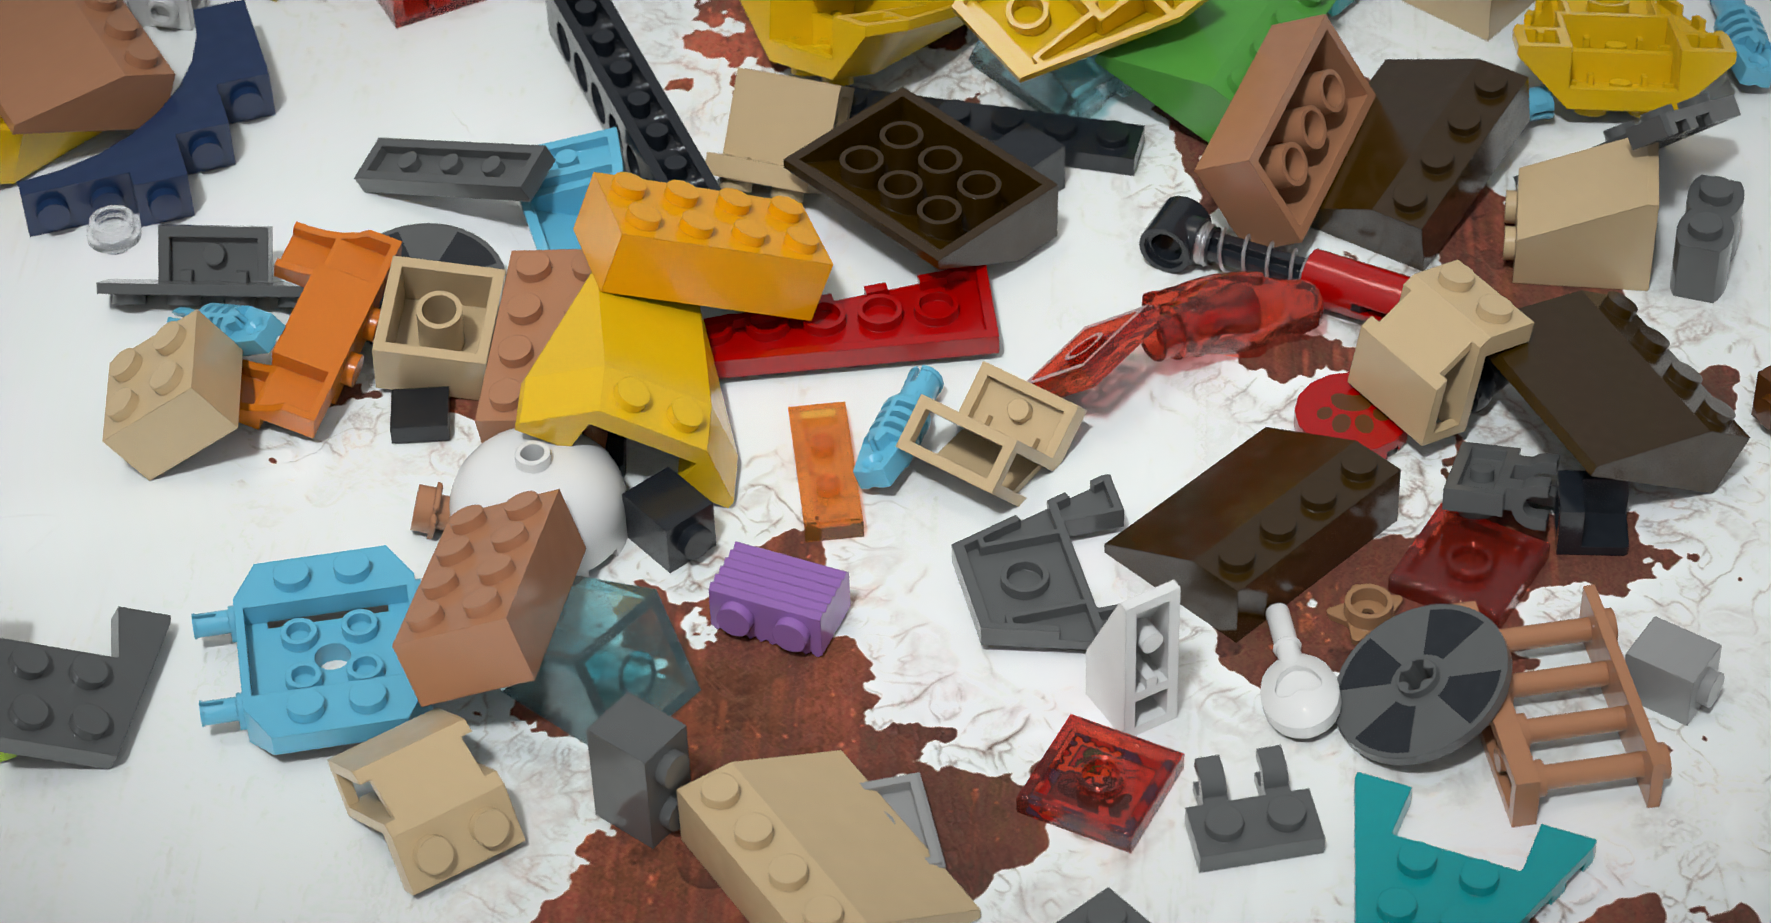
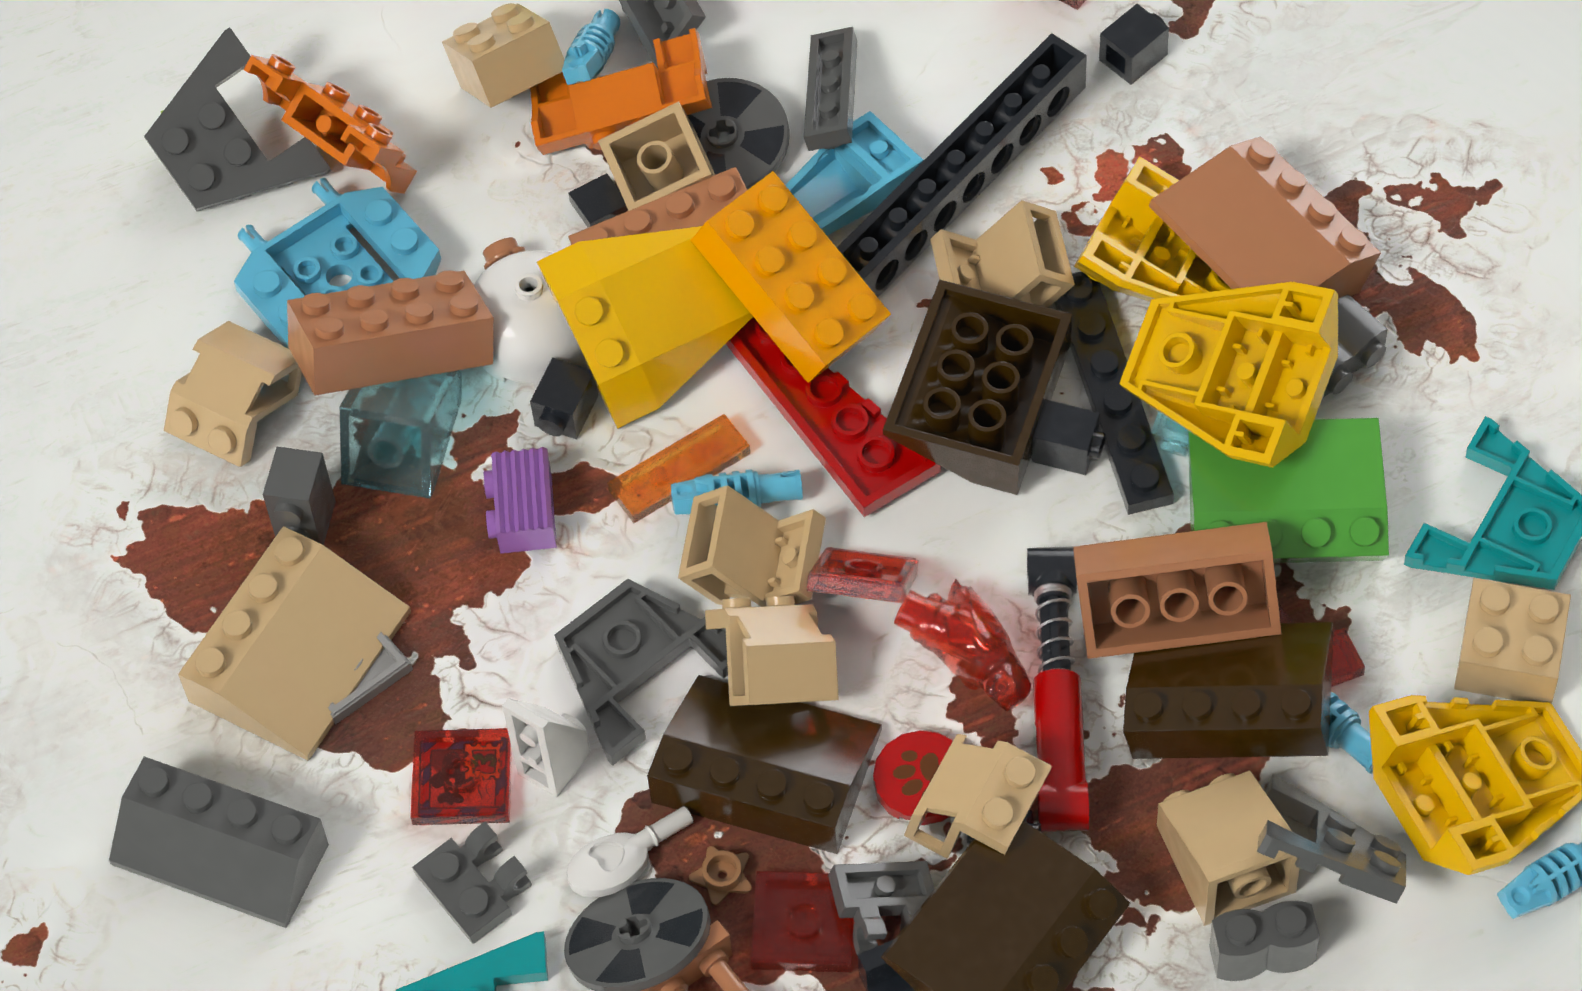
camera: 65 degrees right, 15 degrees up
none -> orange bracket [243,54,417,194]
none -> tan piece [705,596,839,706]

